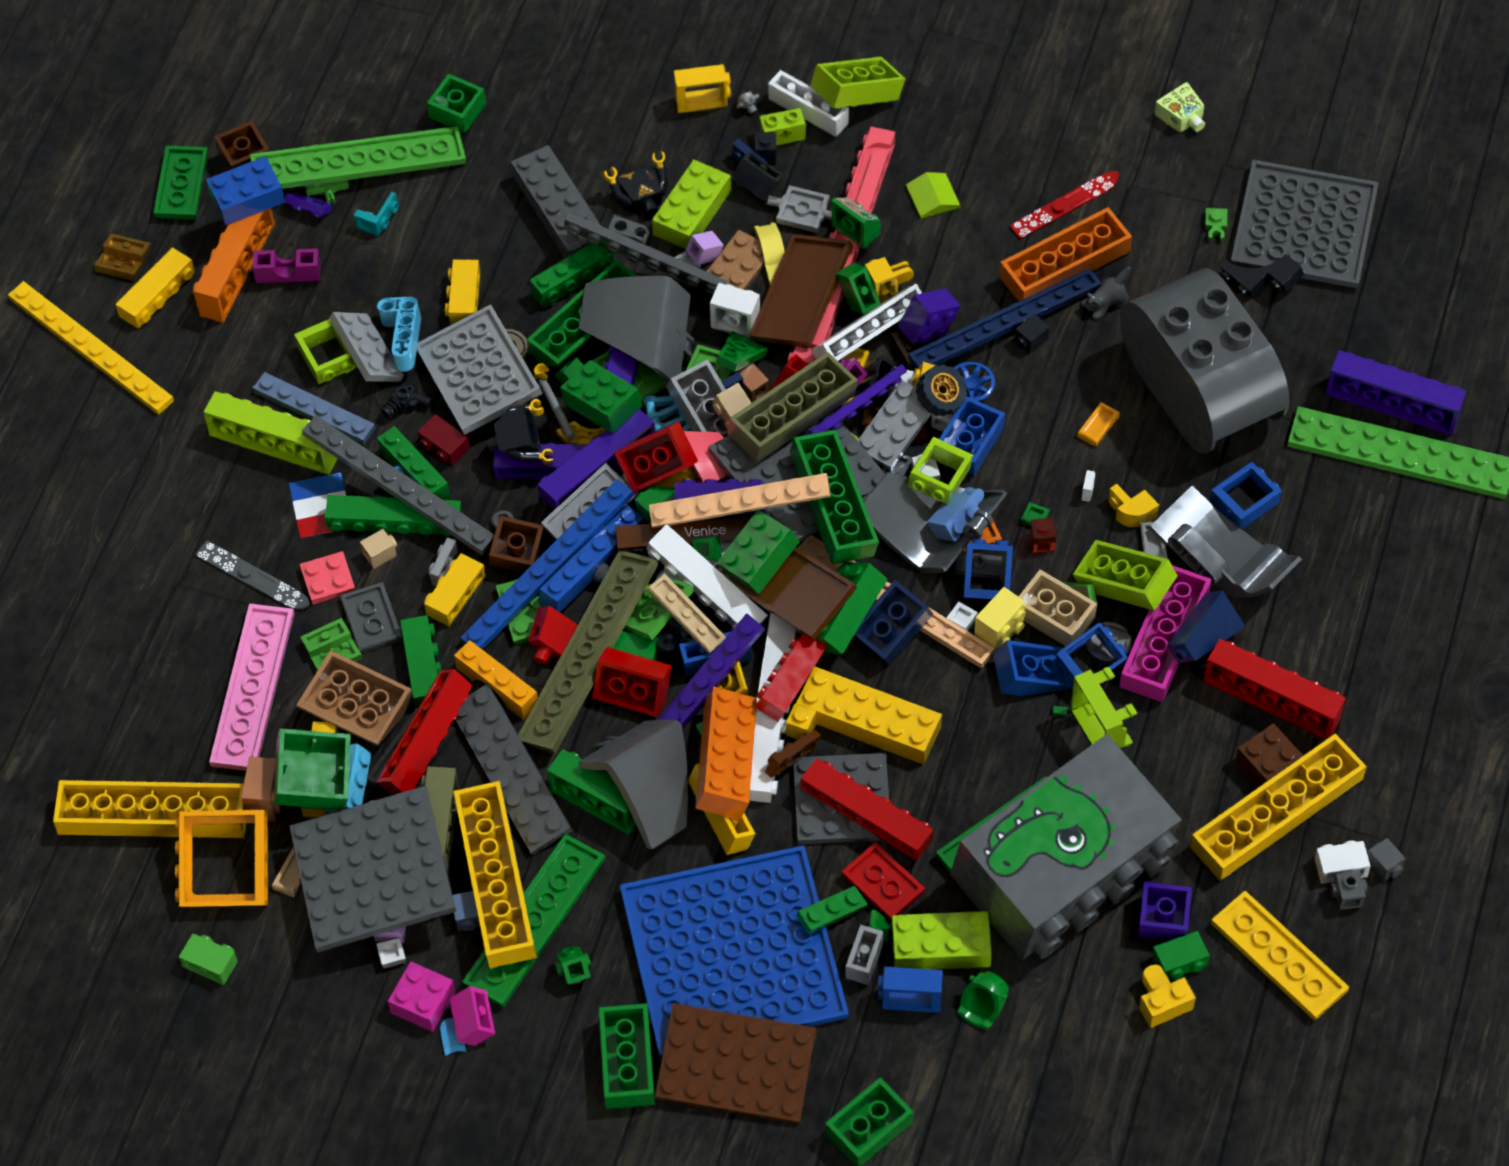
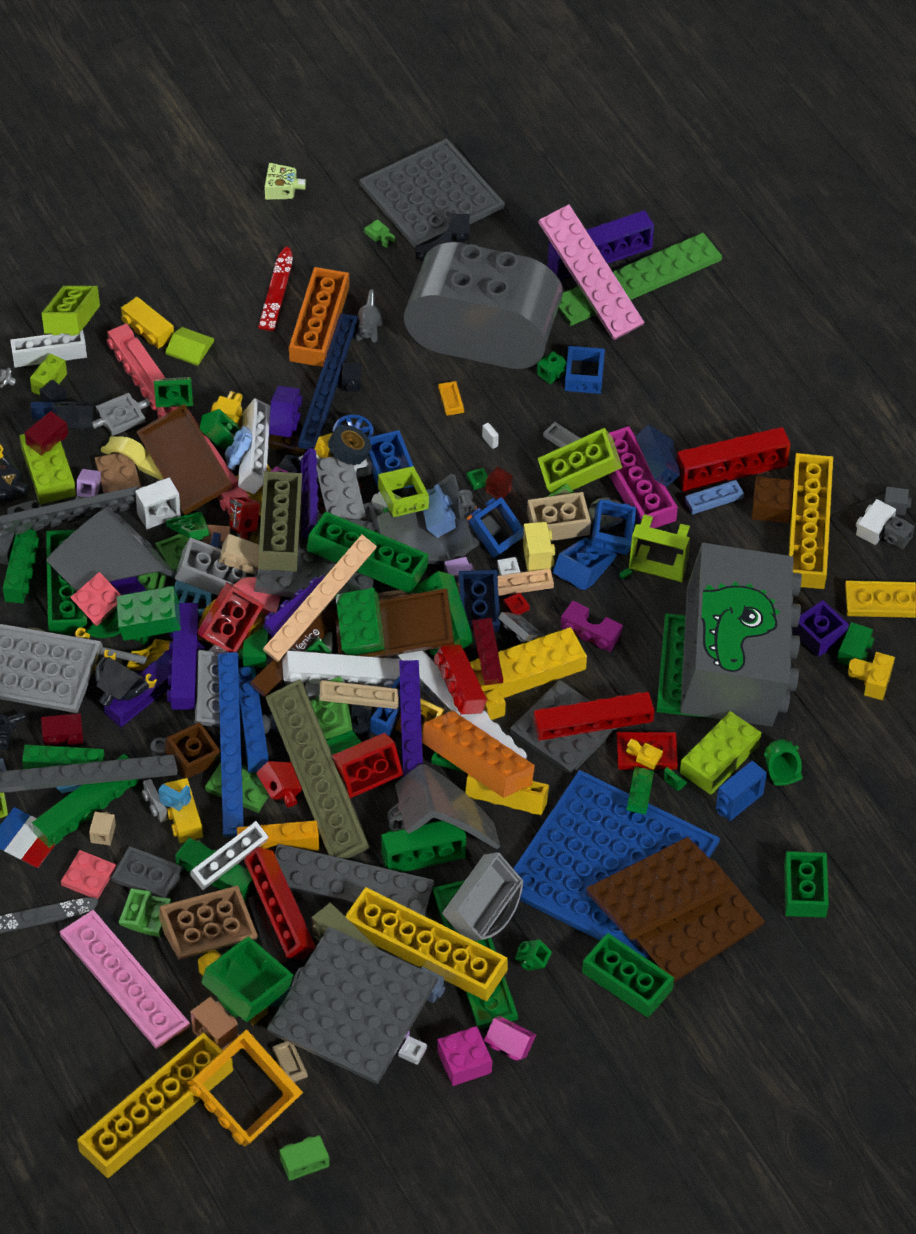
camera: 50 degrees left, 5 degrees down
dark azure piece [440,1018,466,1056] -> none
reddish brown plate [765,729,821,778] -> none
light grey brick [846,925,883,985] -> none
yellow brick [1109,484,1159,527] -> none
dark grey beam [1149,486,1302,598] -> none
none -> dark red brick [24,411,68,456]
none -> coral plate [71,572,121,626]
none -> yellow brick [121,297,174,349]
none -> dark azure bracket [159,784,191,811]
none -> white brick [190,822,268,890]
none -> light blue plate [225,426,252,470]
none -> light grey piece [442,852,523,941]
none -> lavender brick [444,557,474,582]
none -> dark red plate [472,618,503,685]
none -> dark grey plate [498,612,545,642]
none -> red plate [503,592,530,614]
none -> green brick [537,351,566,384]
none -> bright pink plate [538,205,644,341]
none -> magenta arch [560,601,623,652]
none -> reddish brown plate [586,837,734,940]
none -> yellow plate [626,739,663,770]
none -> medium blue plate [685,480,744,514]

